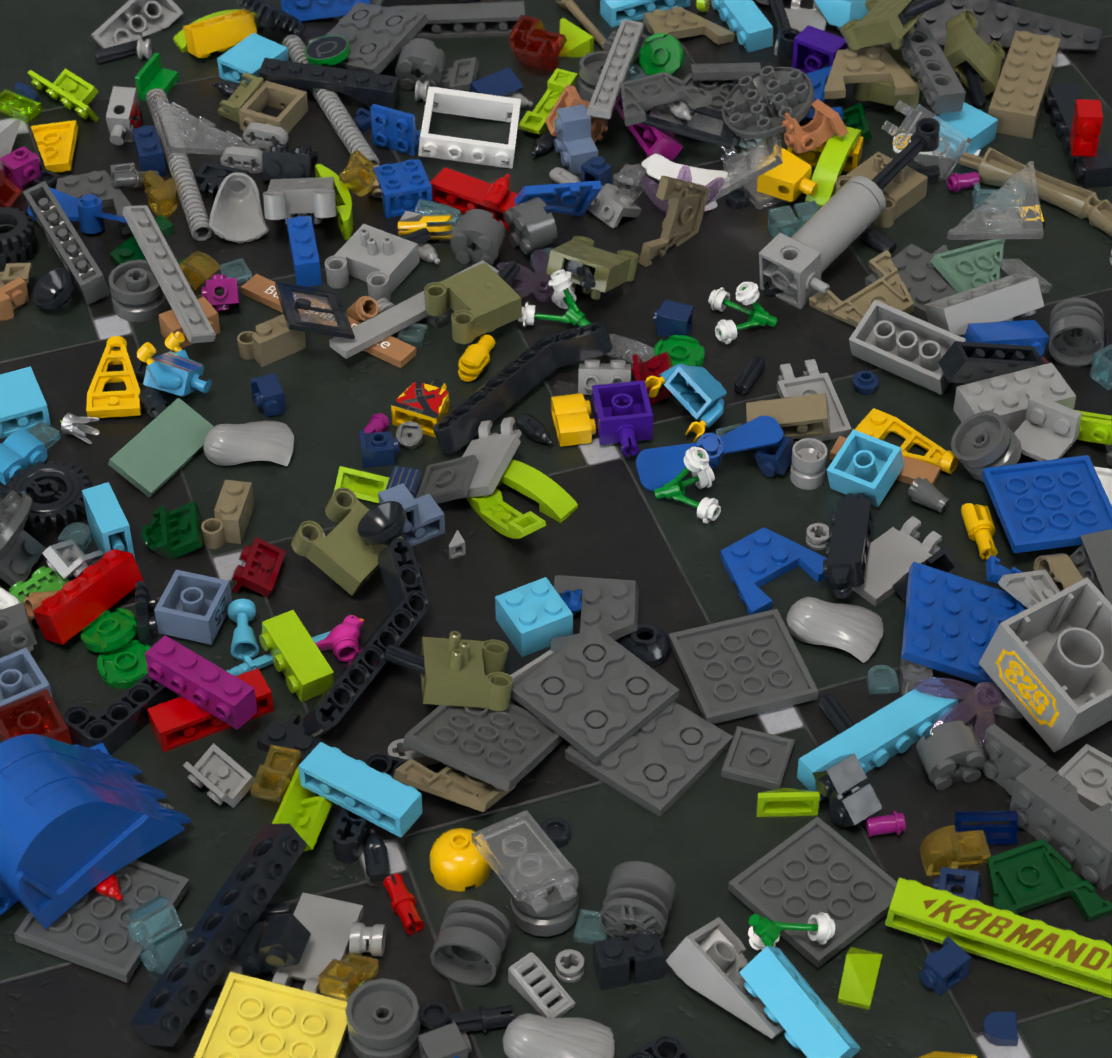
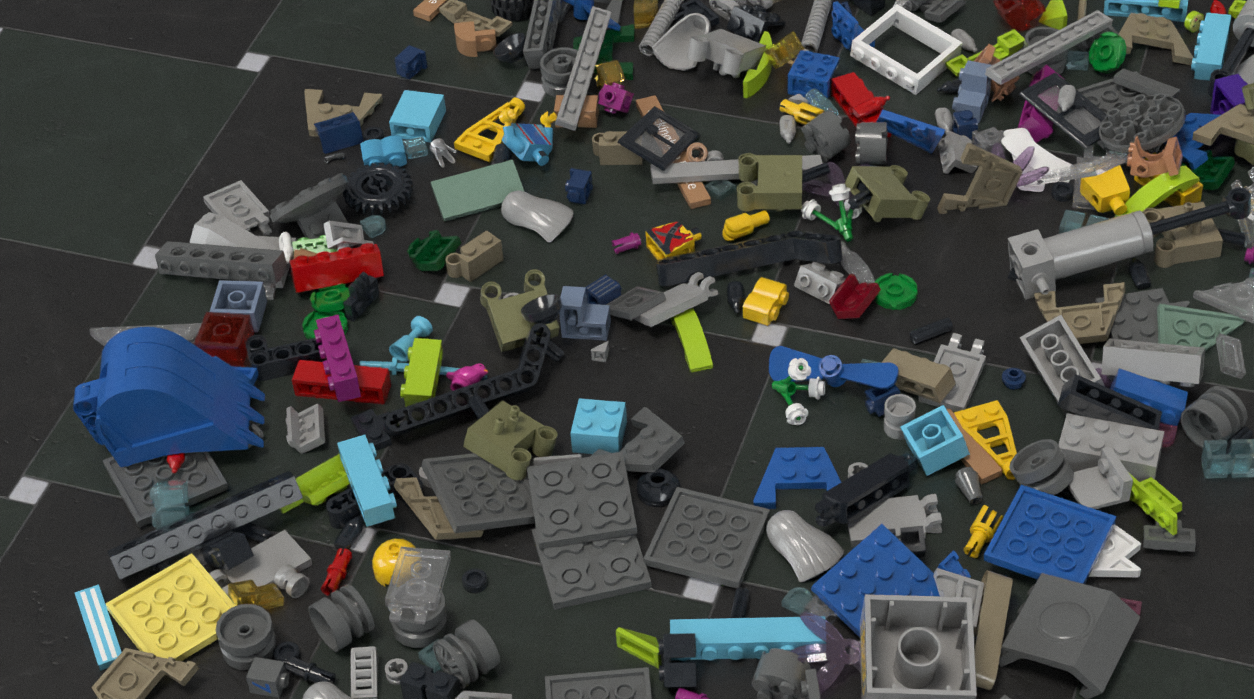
camera: 40 degrees right, 0 degrees up
medium azure brick [82,482,136,561] -> none
sand blue brick [154,570,232,645] -> none
clear light blue tile [219,258,252,284] -> none
dark red bracket [231,537,286,597] -> none
clear yellow brick [250,745,301,803] -> none
blue brick [286,216,322,287] -> none
light grey piece [325,224,430,301] -> none
lime slope [334,466,389,503] -> none
dark blue brick [359,430,399,468] -> none
dark grey tile [396,421,424,449] -> none
lime slope [466,488,546,539] -> none
dark blue panel [469,67,523,97] -> none
blue plate [560,589,583,615] -> none
dark purple brick [592,380,653,457] -> none
dark grey wing [620,72,713,126] -> none
dark azure torso [645,363,727,443] -> none
dark blue brick [653,300,694,337] -> none
white plant [708,282,777,344] -> none
dark grey tile [721,726,795,790] -> none

